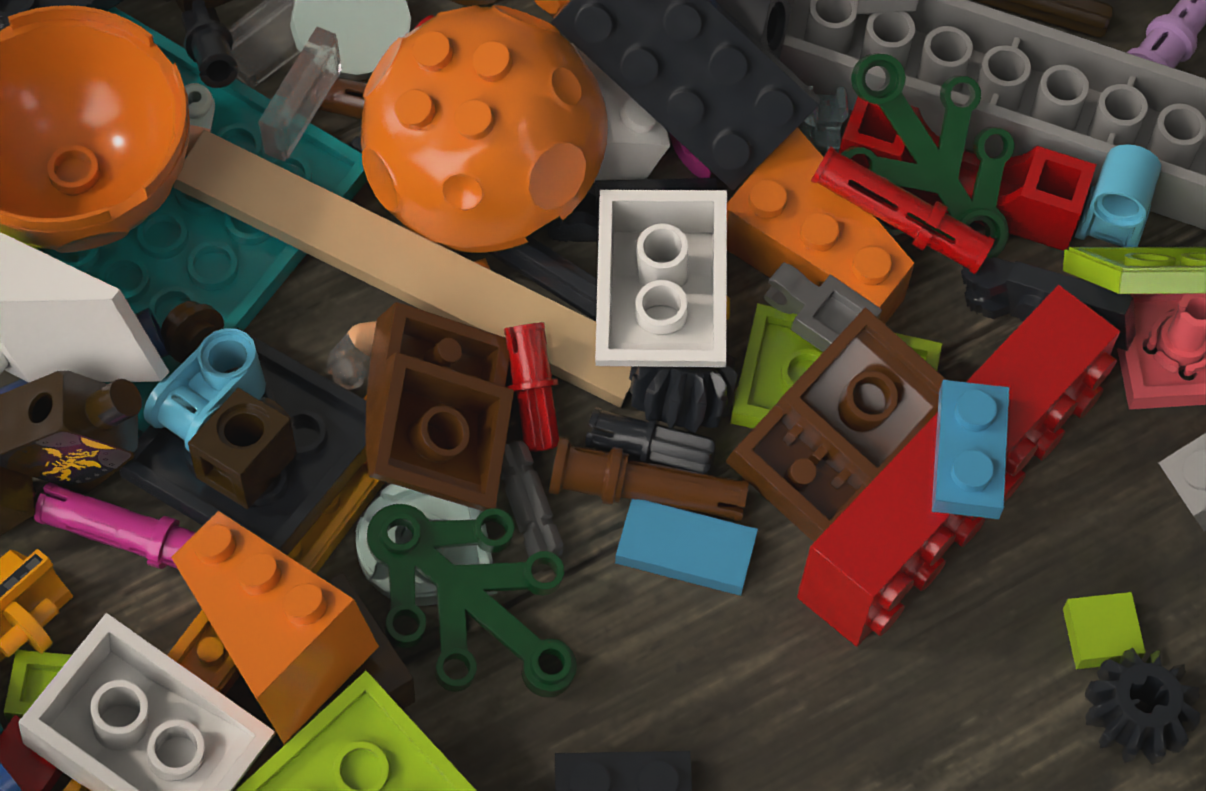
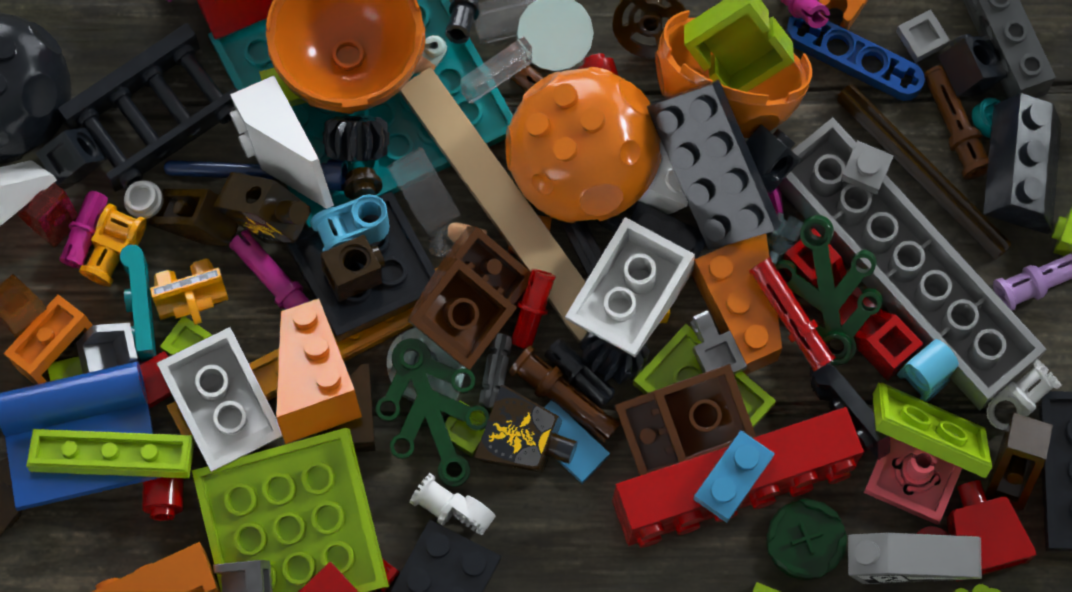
camera: 30 degrees right, 10 degrees up
none -> black gear [322,115,390,162]
none -> clear tile [387,147,461,235]
none -> white connector [409,473,496,535]
none -> lime tile [445,400,485,457]
none -> torso [475,385,578,473]
none -> dark green tile [766,499,848,580]

